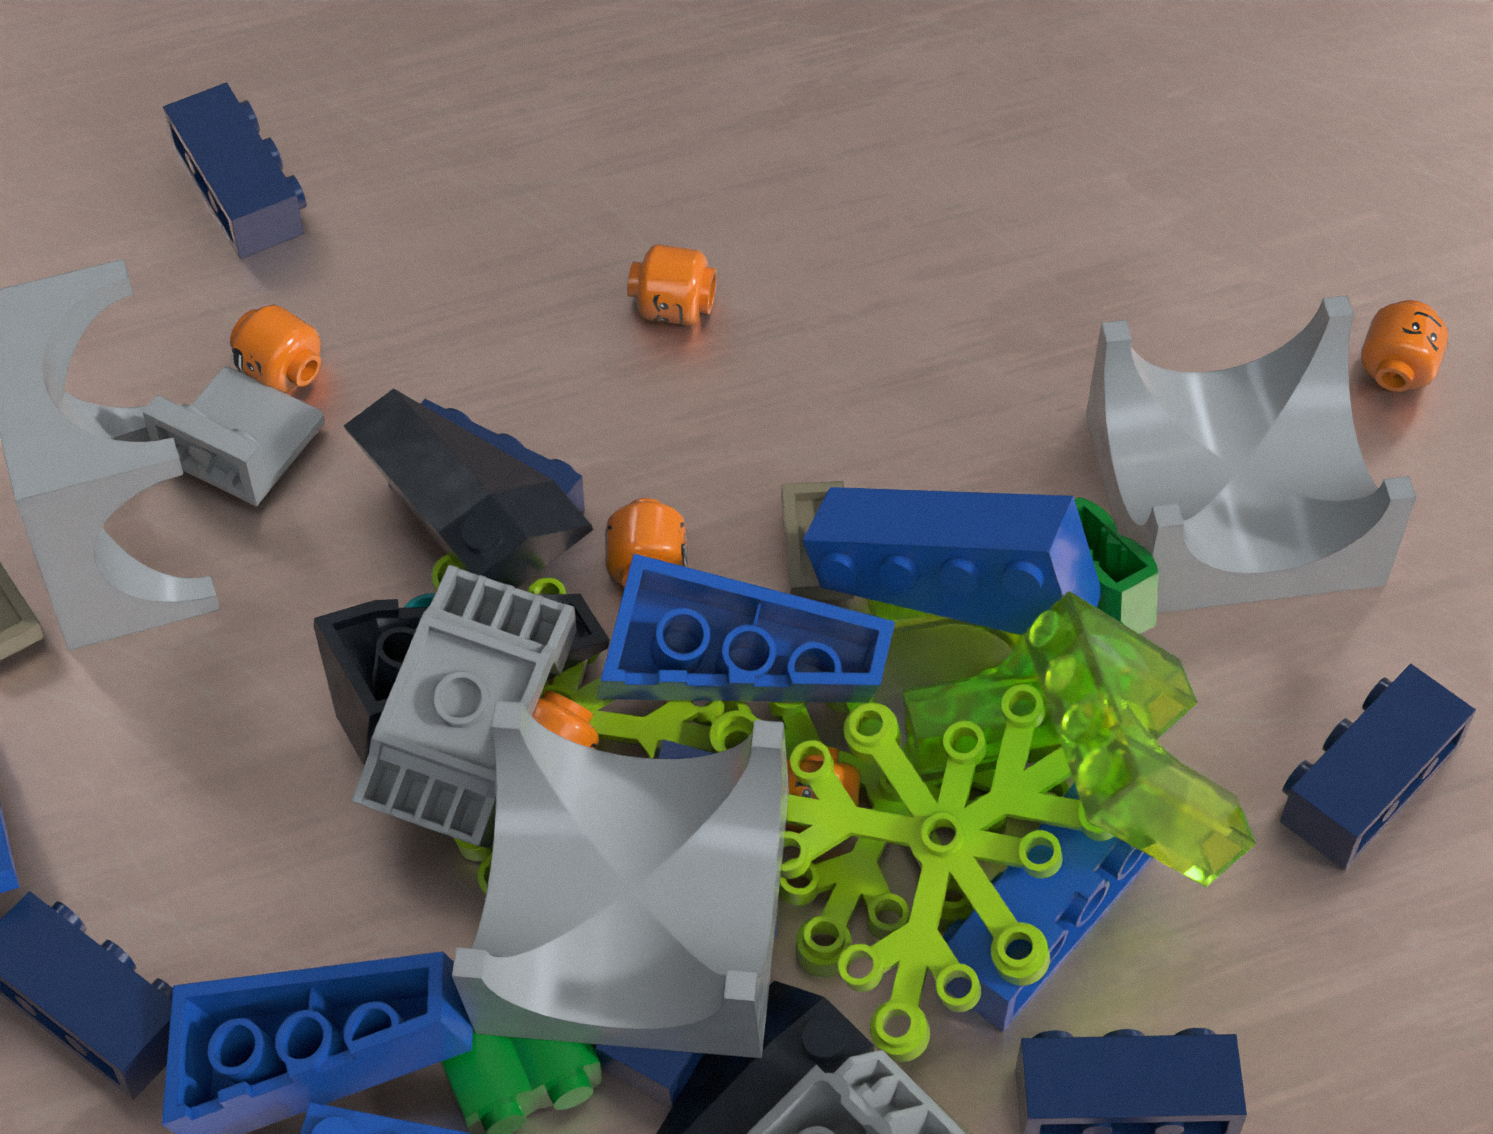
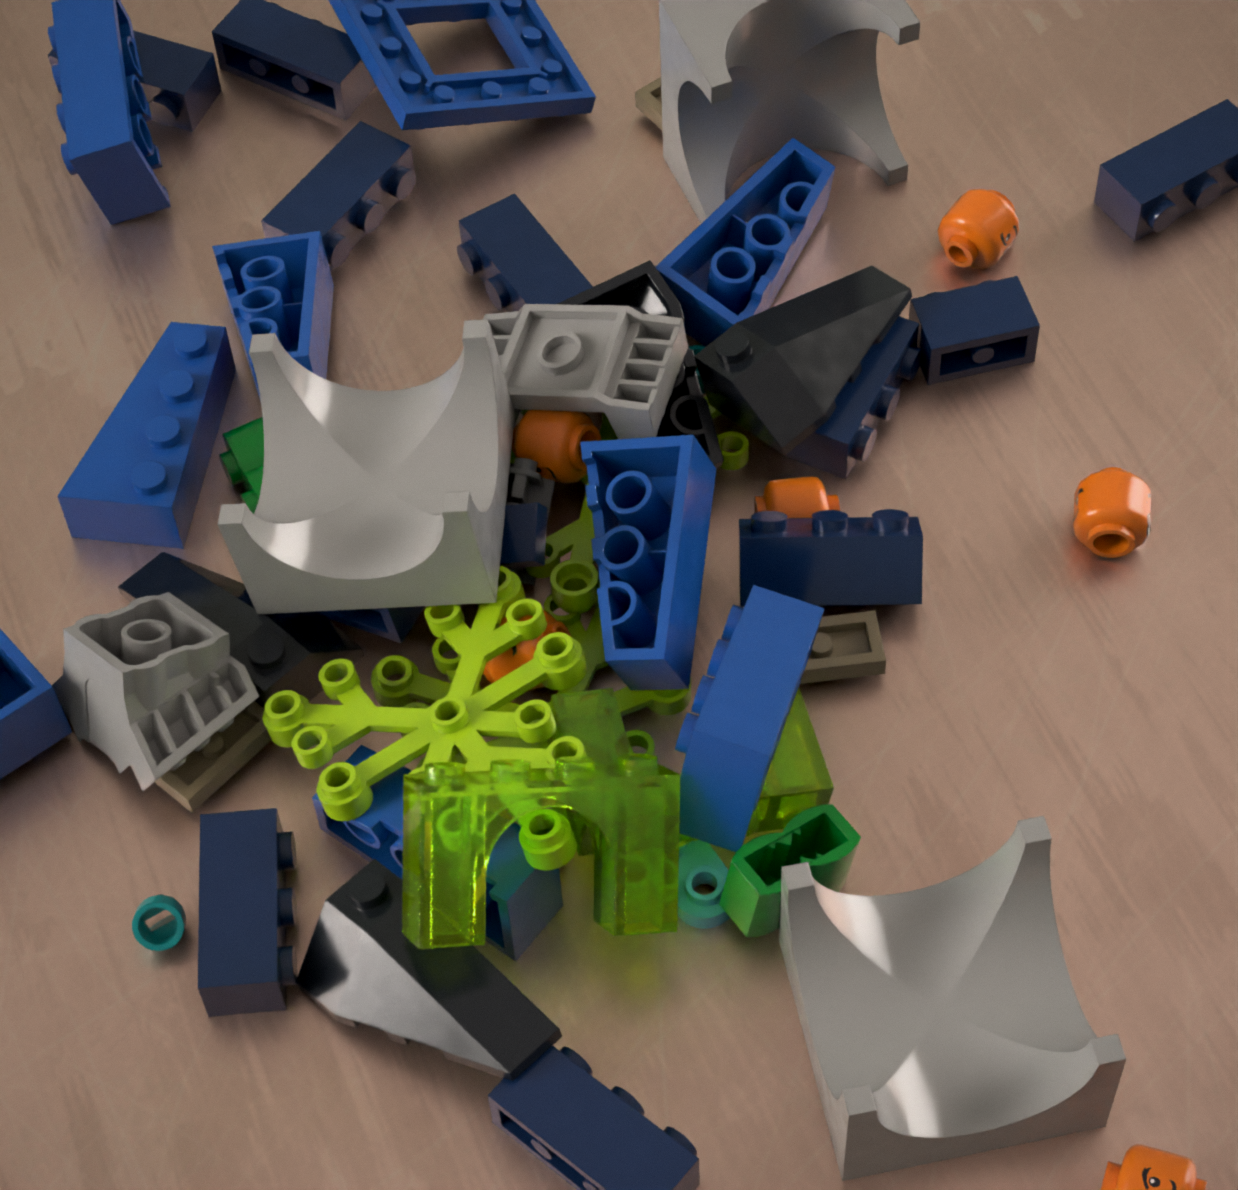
camera: 90 degrees right, 0 degrees up
light grey bracket [143,367,325,507] -> none
none -> black wedge [297,859,562,1081]
none -> dark blue brick [457,193,593,312]
none -> blue wedge [656,138,836,347]
none -> dark blue brick [739,509,923,607]
none -> dark blue brick [909,276,1040,385]

